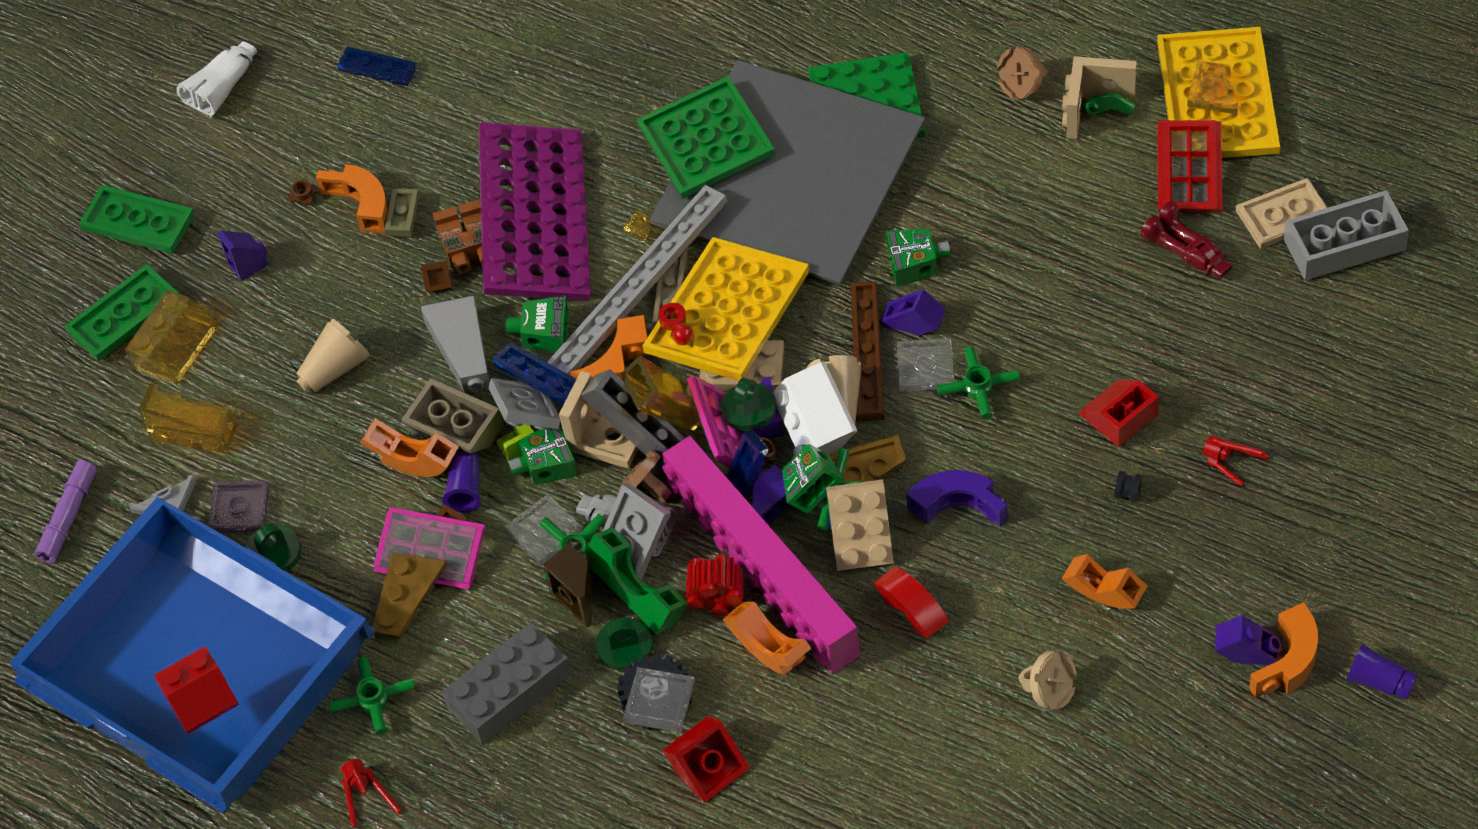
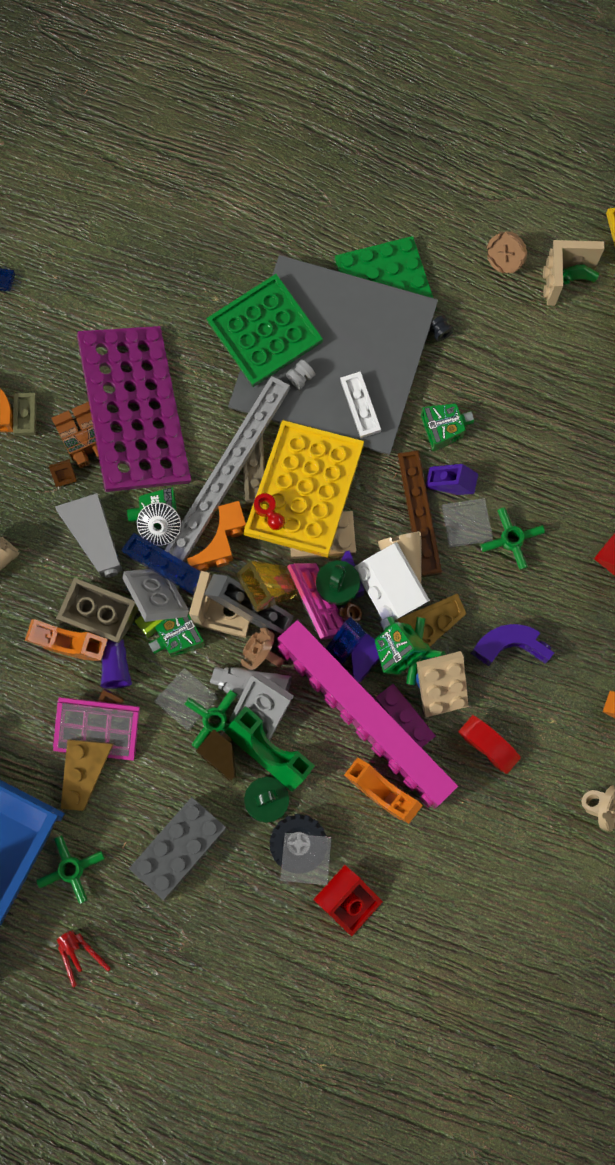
camera: 15 degrees left, 20 degrees up
clear yellow tile [623,209,650,243] -> none
red brick [686,554,744,616] -> none
none -> dish [137,502,181,545]
none -> light grey wheel [286,359,315,389]
none -> white plate [340,371,381,438]
none -> magenta plate [375,684,436,748]
none -> black wheel [429,315,454,342]

